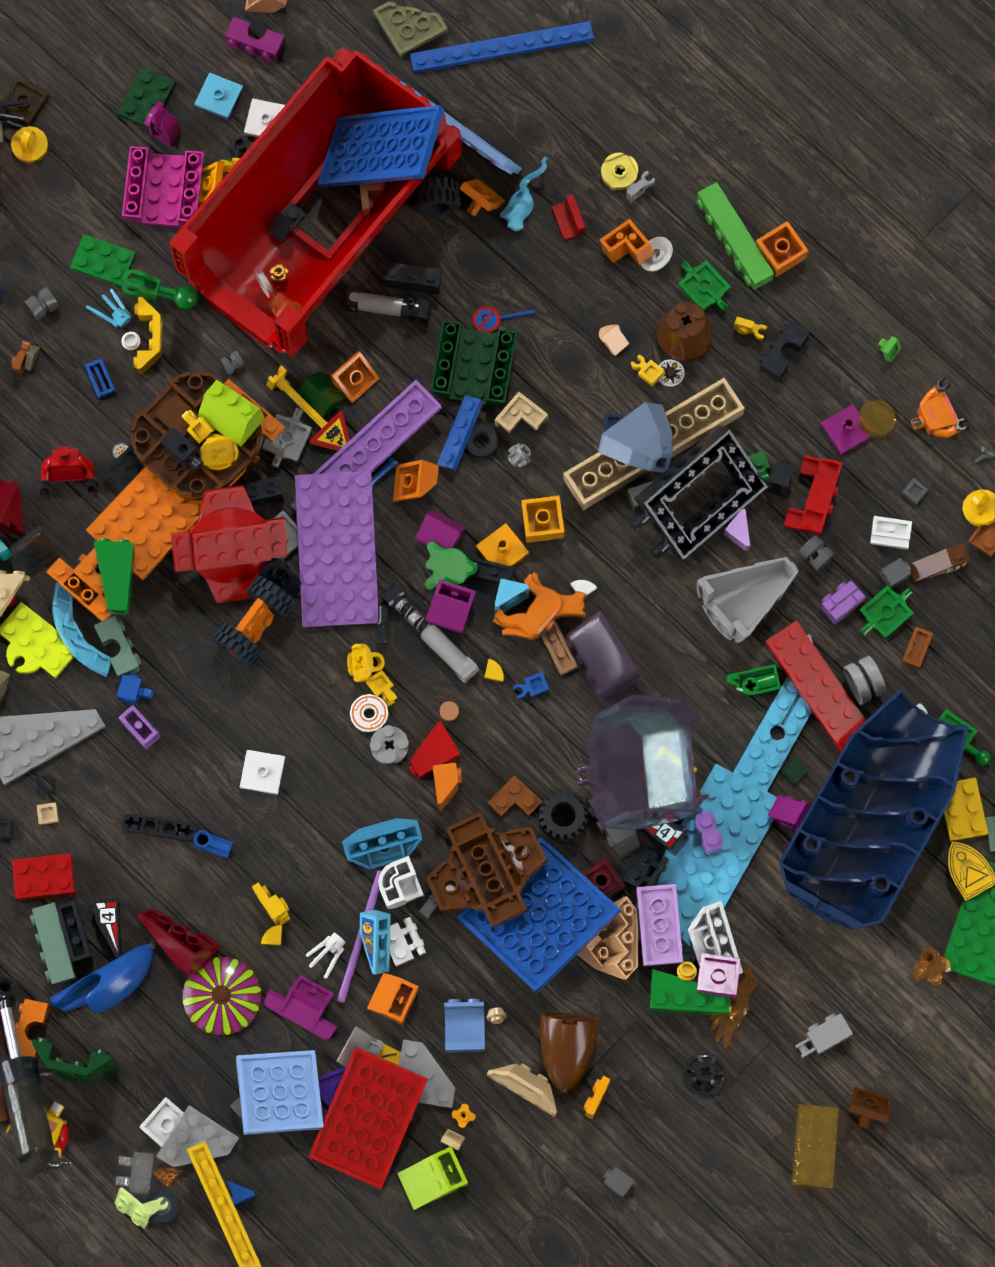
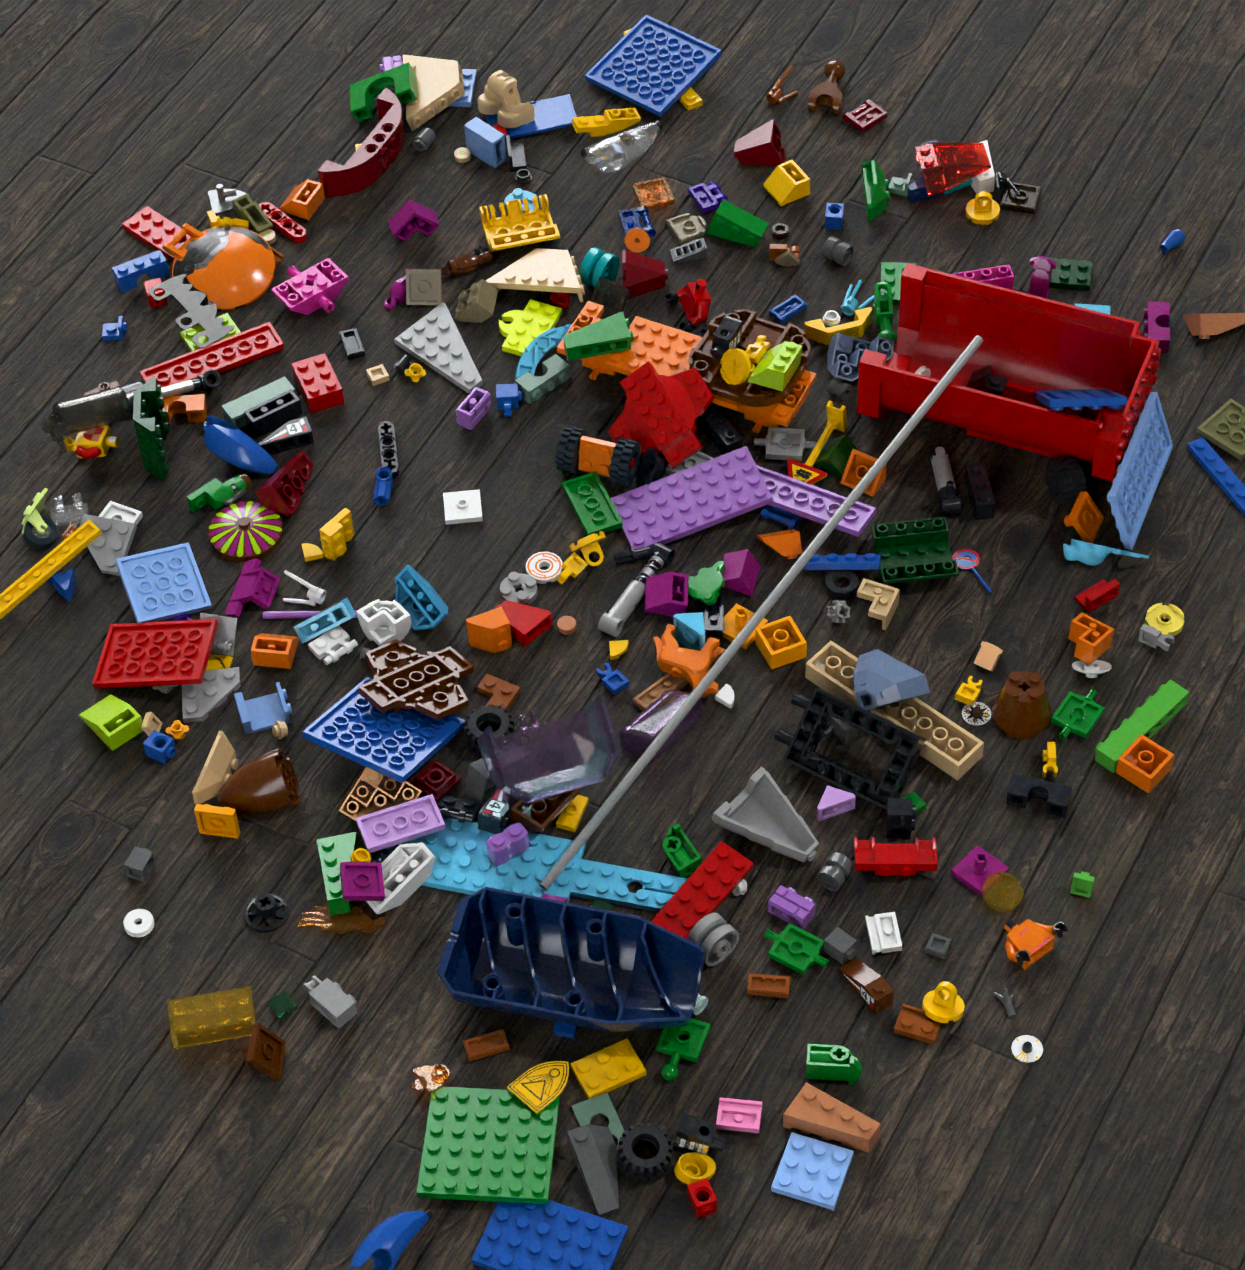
camera: 75 degrees right, 25 degrees down
none -> white piece [123,909,155,938]
none -> blue brick [143,730,176,764]
none -> green plate [187,474,252,513]
none -> clear green tile [268,991,297,1019]
none -> yellow plate [405,363,426,382]
none -> dark orange plate [463,1029,510,1062]
none -> light grey piece [539,335,983,891]
none -> green plate [562,471,623,536]
none -> sand blue brick [827,333,895,382]

